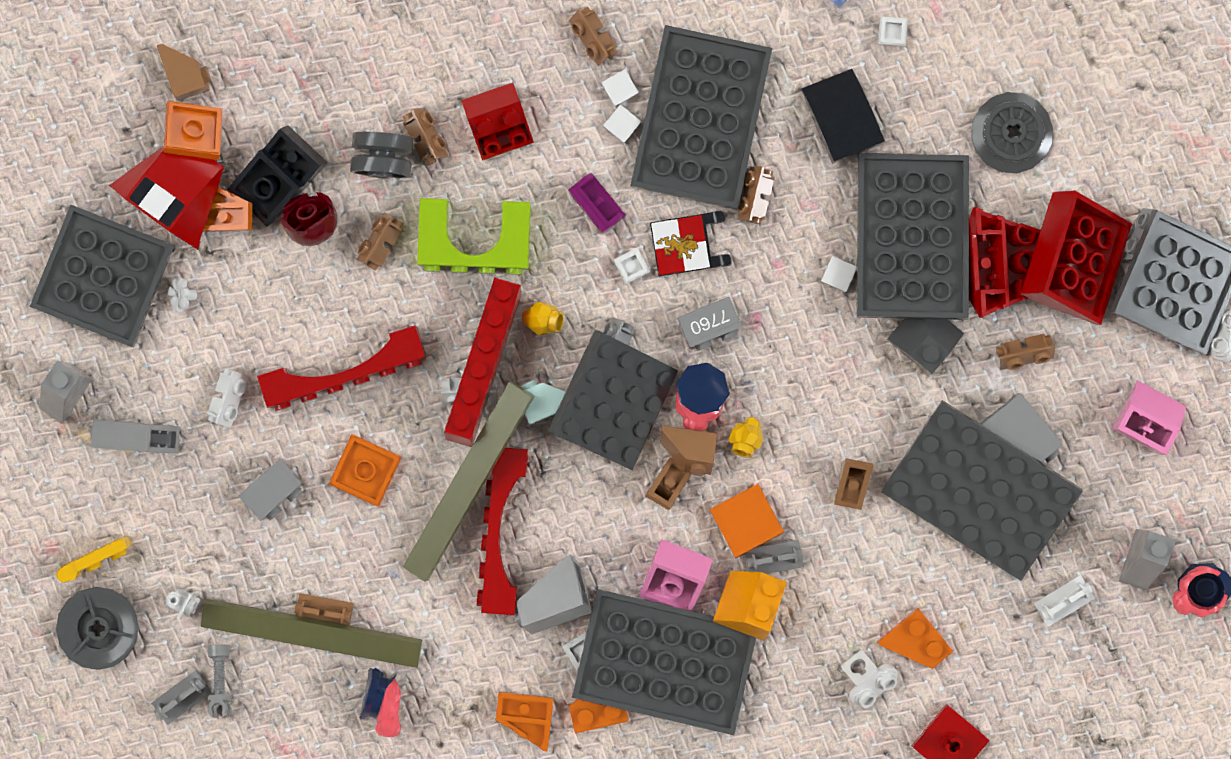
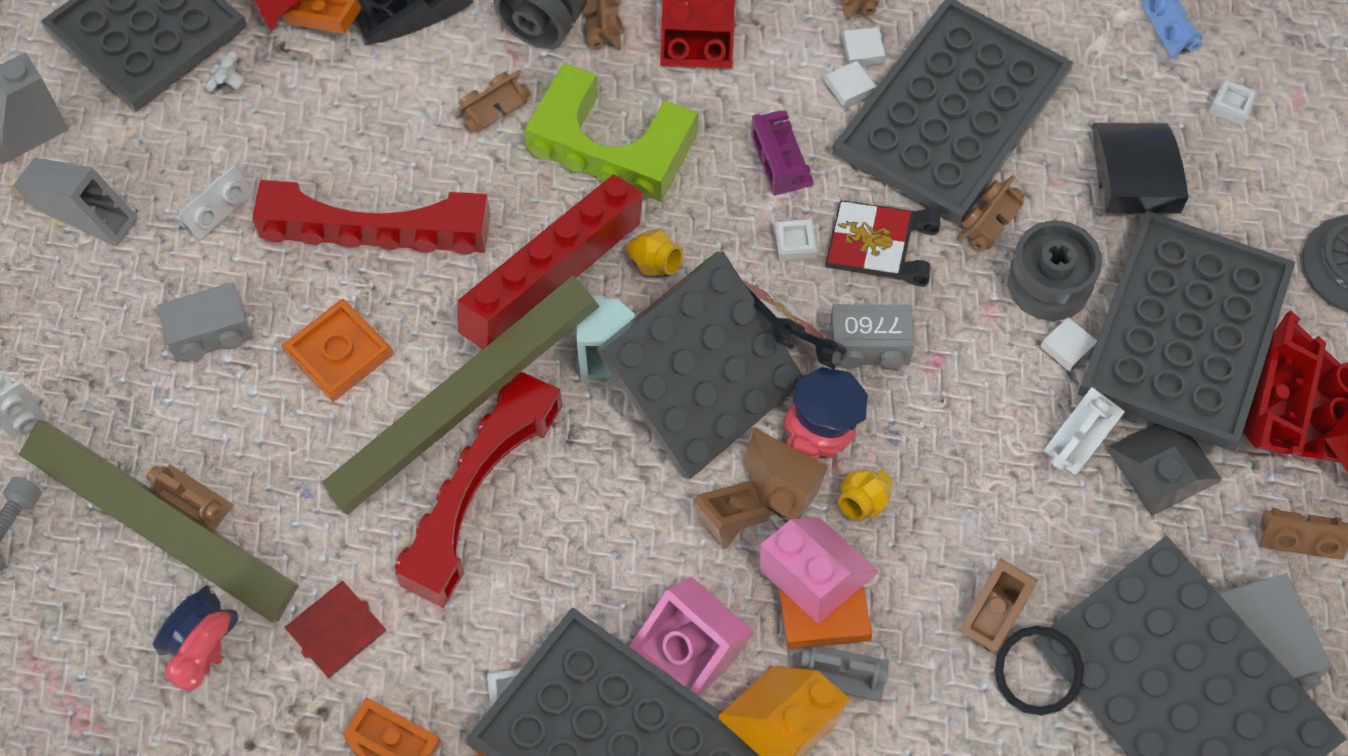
camera: 25 degrees right, 25 degrees down
dark red cylinder [280,192,337,246] -> none
light grey slope [515,555,592,635] -> none
none -> clear red piece [284,580,386,679]
none -> black flag [742,280,847,369]
none -> bright pink slope [759,517,878,624]
none -> black piece [994,625,1084,716]
none -> dark grey wheel [1007,220,1102,321]
none -> white hinge [1043,387,1125,475]

